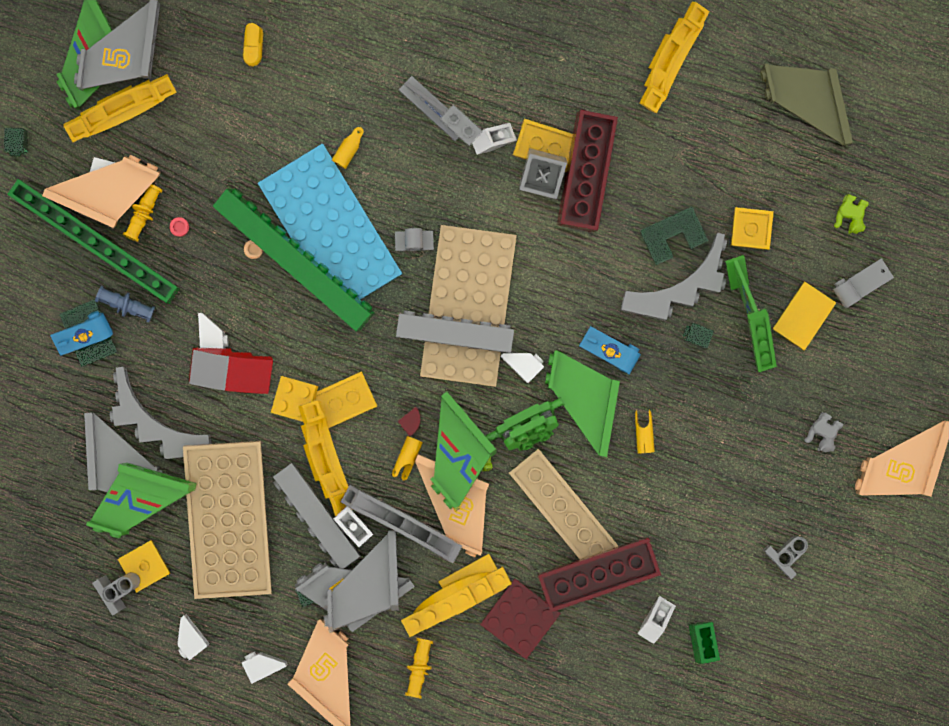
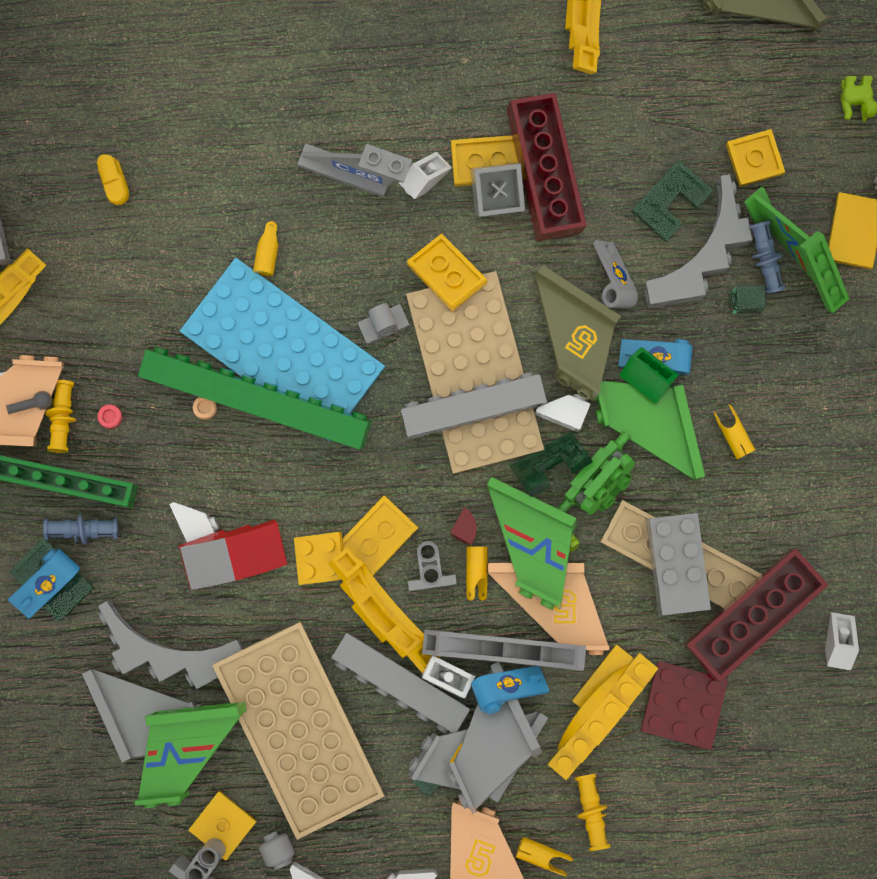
camera: 20 degrees left, 5 degrees down
none -> dark grey bar [6,391,52,415]
none -> light grey head [259,831,295,870]
none -> yellow tile [406,233,487,311]
none -> light grey tile [408,541,457,591]
none -> dark azure door [471,666,549,715]
none -> clear green plate [510,432,593,497]
none -> yellow piece [515,836,573,876]
none -> olive piece [534,265,621,401]
none -> light grey door [593,240,638,308]
none -> green brick [619,347,679,404]
none -> light grey brick [646,513,711,616]
none -> sand blue piece [749,220,786,294]

